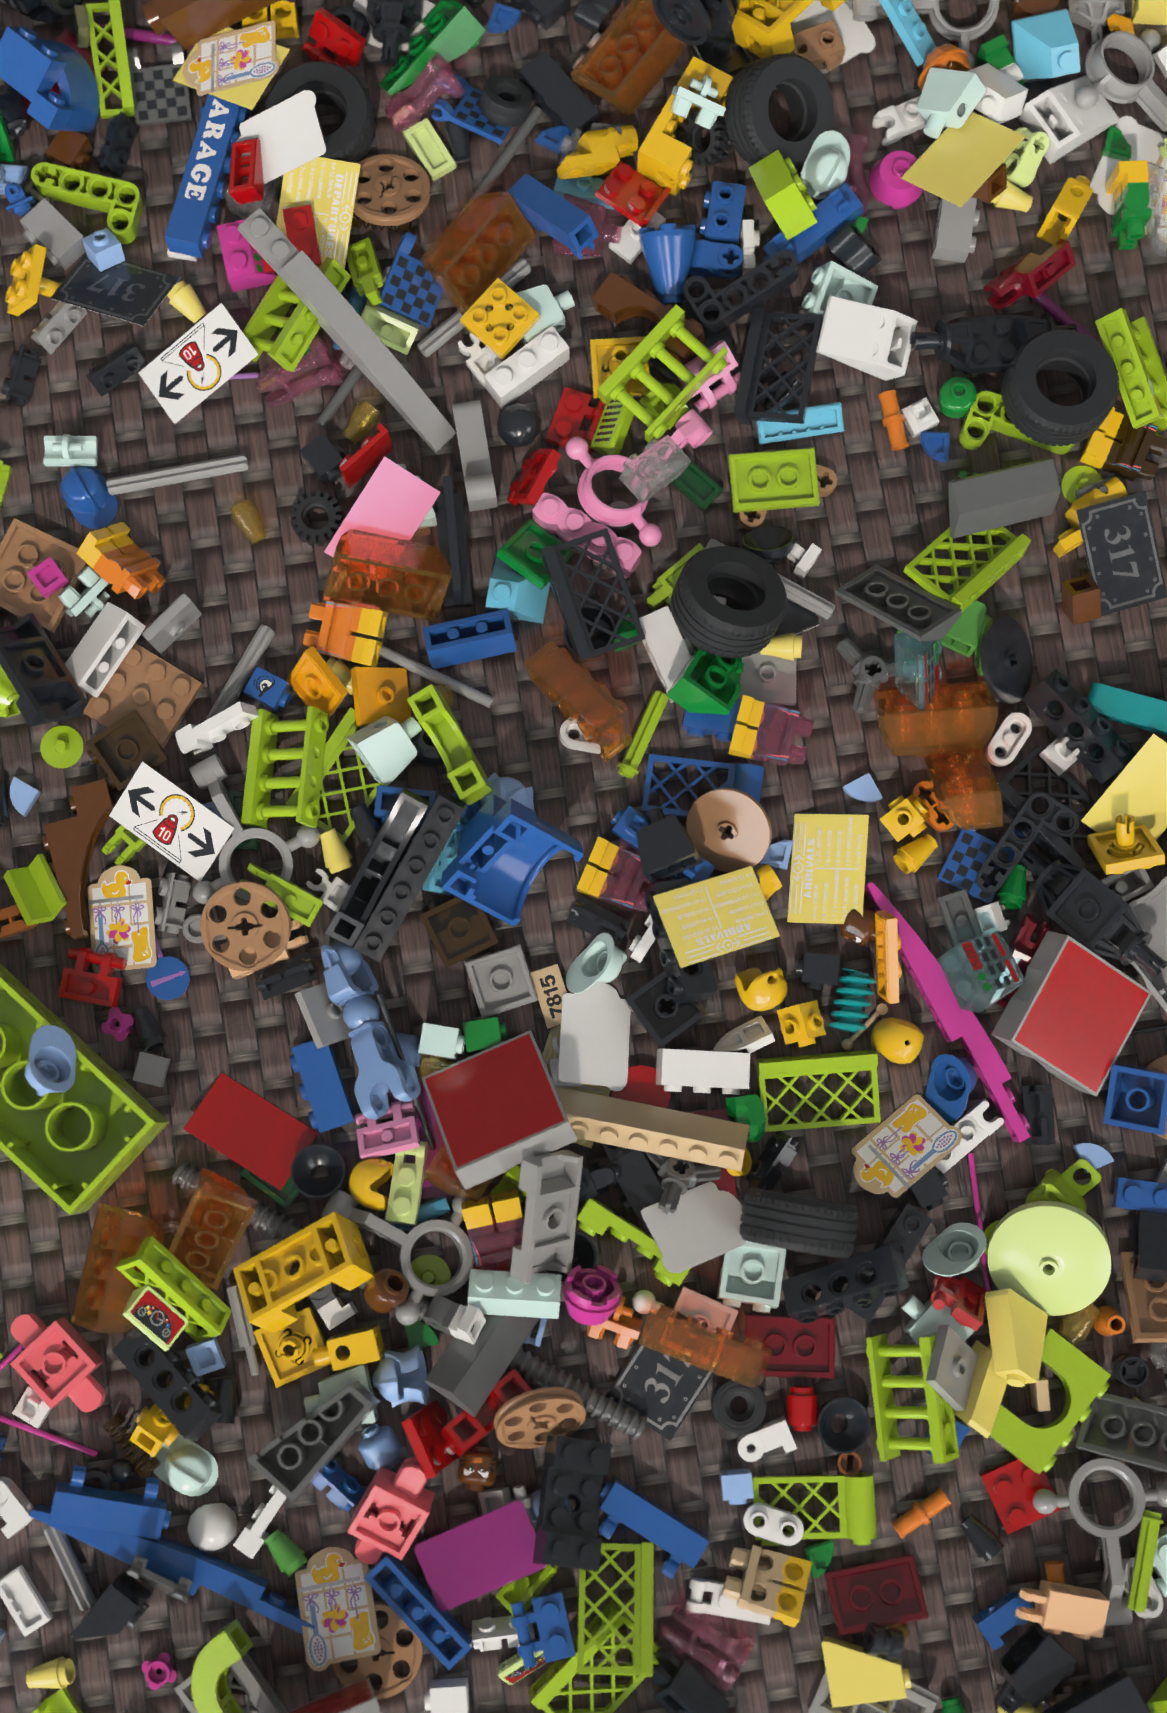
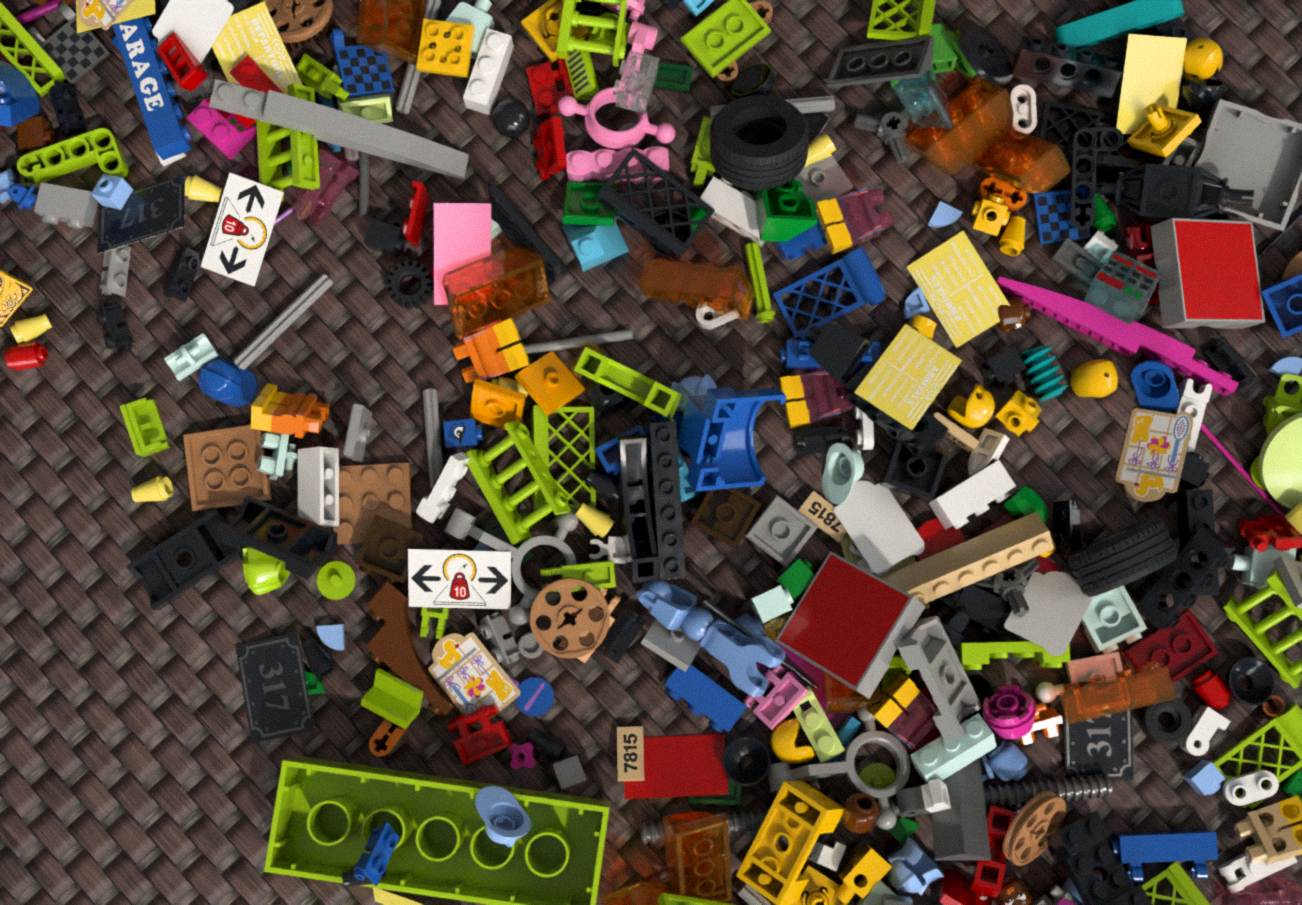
camera: 30 degrees left, 0 degrees up
yellow plate [5,244,61,316] -> none
dark pink plate [27,556,69,599] -> none
clear yellow cone [230,499,267,544] -> none
clear yellow cone [342,399,382,444] -> none
light aqua torso [347,716,422,786] -> none
blue brick [422,609,517,670] -> none
light grey beam [452,400,498,512] -> none
white plate [458,333,502,387] -> none
medium nougat piece [686,788,772,873] -> none
lime fence [756,1049,881,1132] -> none
white tile [787,543,822,580] -> none
tan hinge [841,1003,888,1050] -> none
light orange plate [875,910,902,1004] -> none
light aqua piece [922,1222,987,1277] -> none
white tile [1039,737,1080,776] -> none
none -> tan tile [617,726,645,782]
none -> tan tile [933,412,979,452]
none -> medium blue head [987,741,1028,781]

